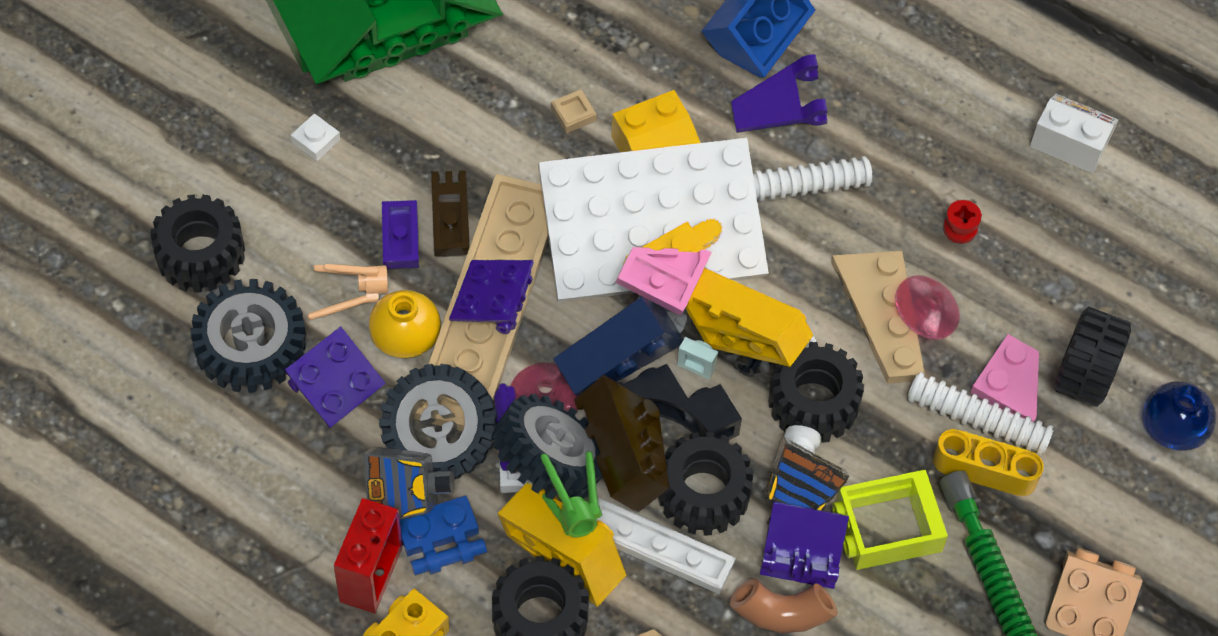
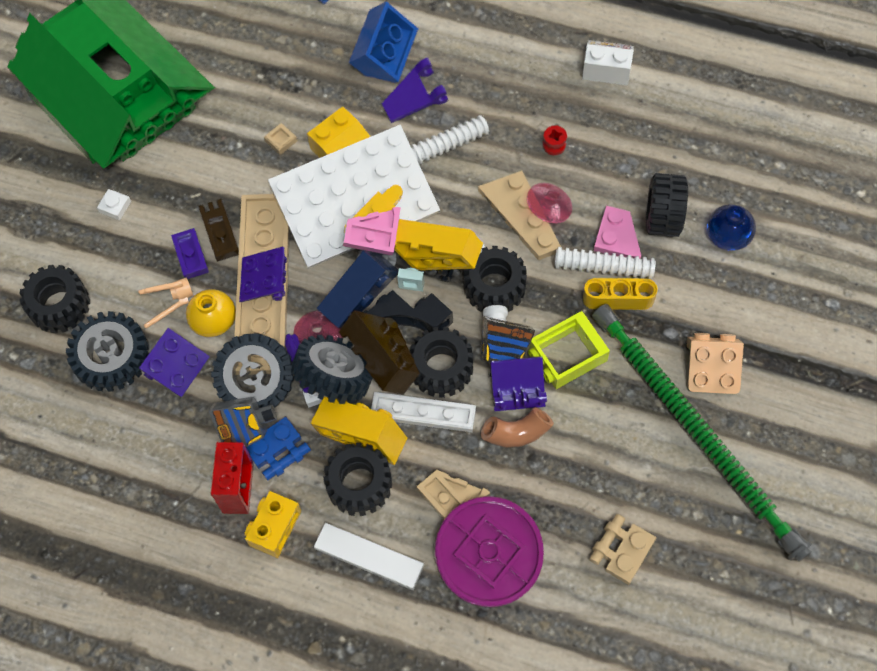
camera: 10 degrees left, 5 degrees up
bright green plant [541,451,602,538] -> none

